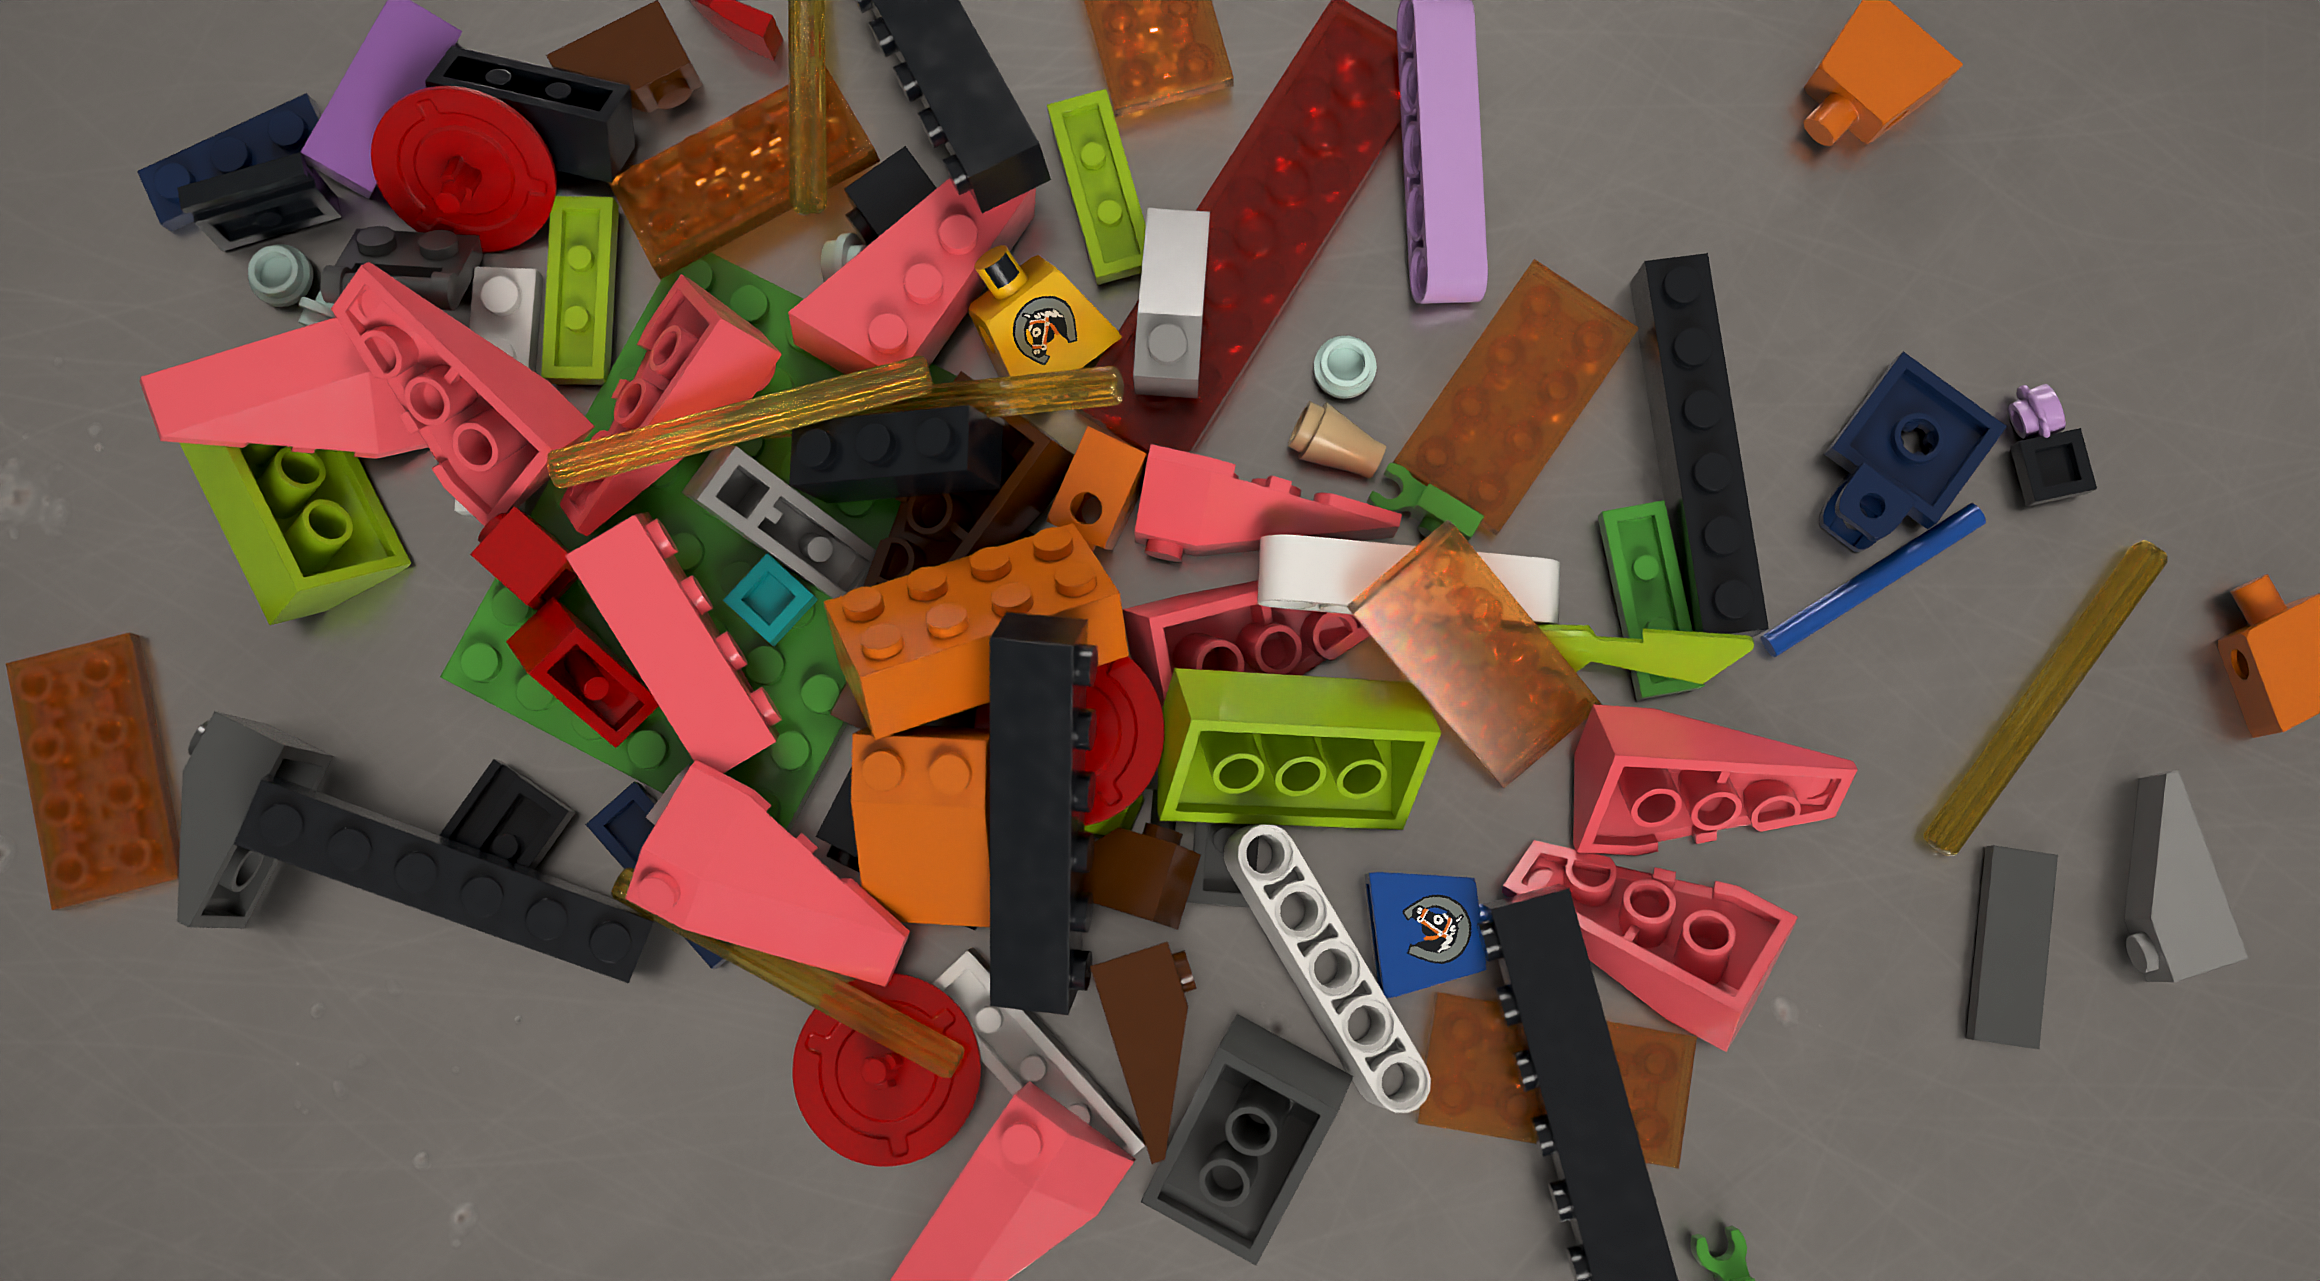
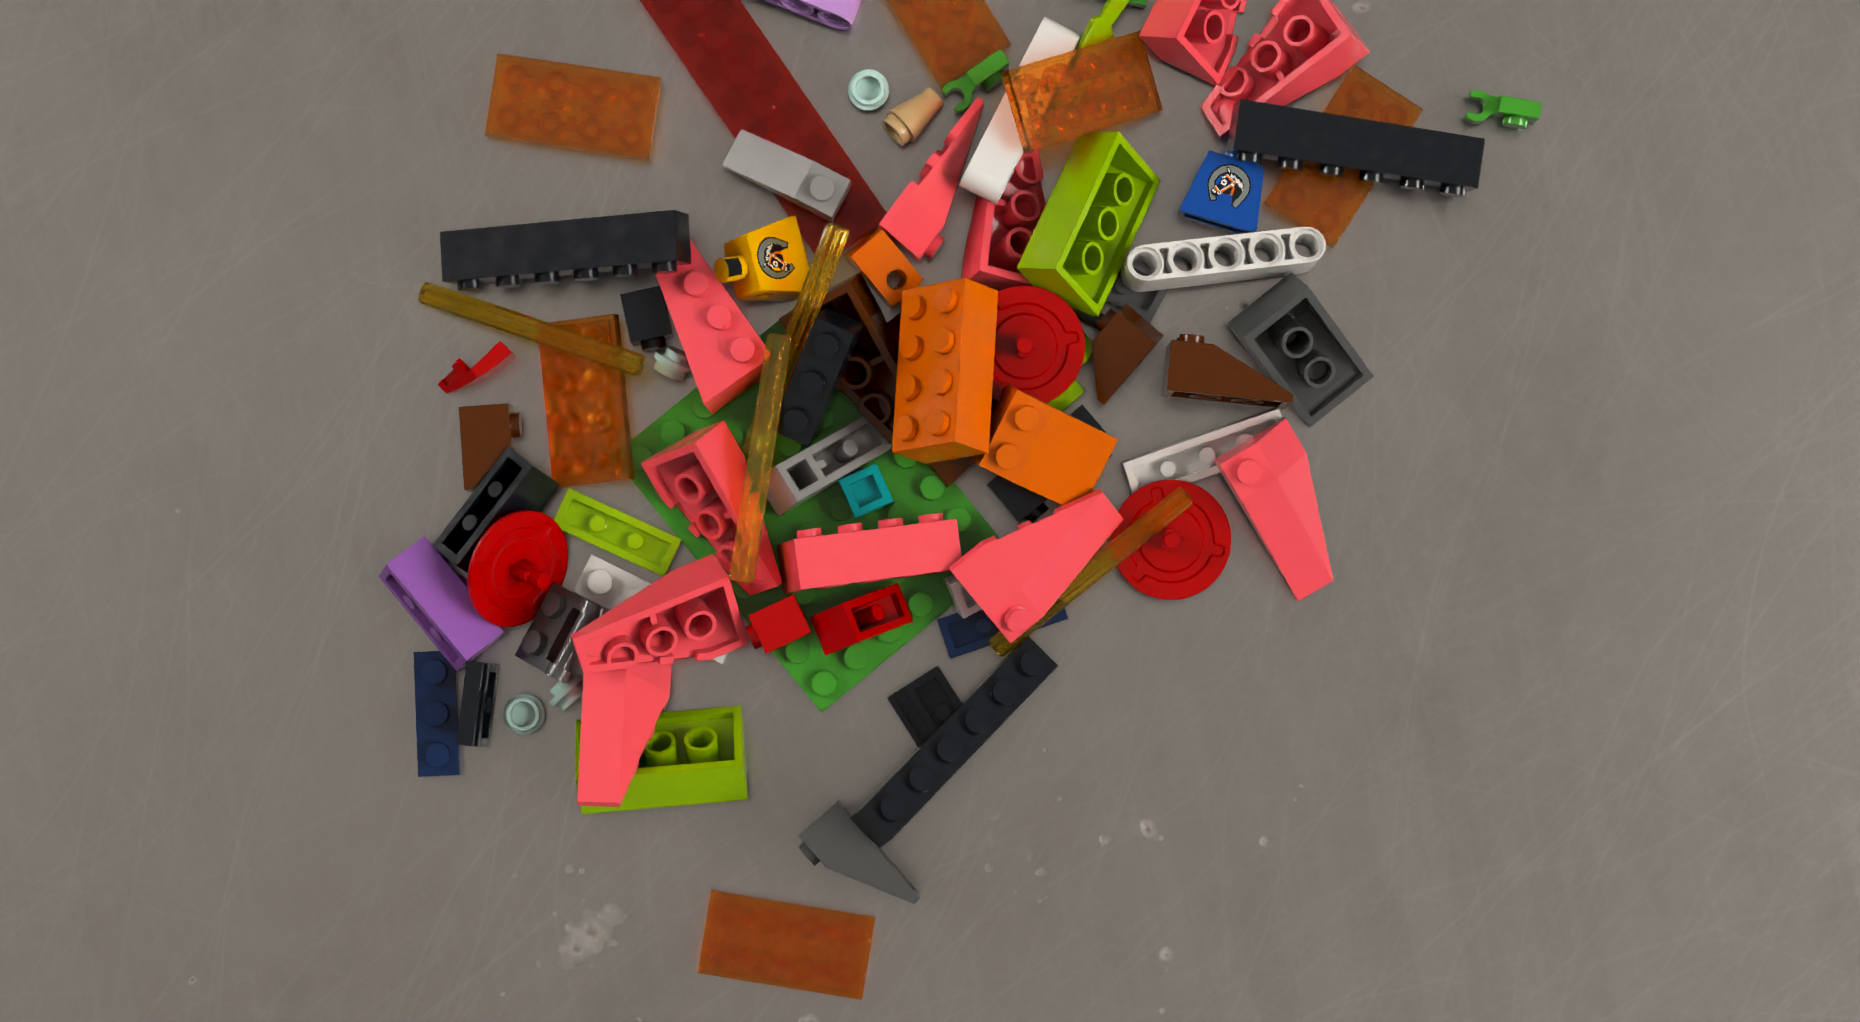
camera: 75 degrees left, 5 degrees up
black brick [990,612,1098,1015] -> none
lime plate [1047,89,1146,285] -> none

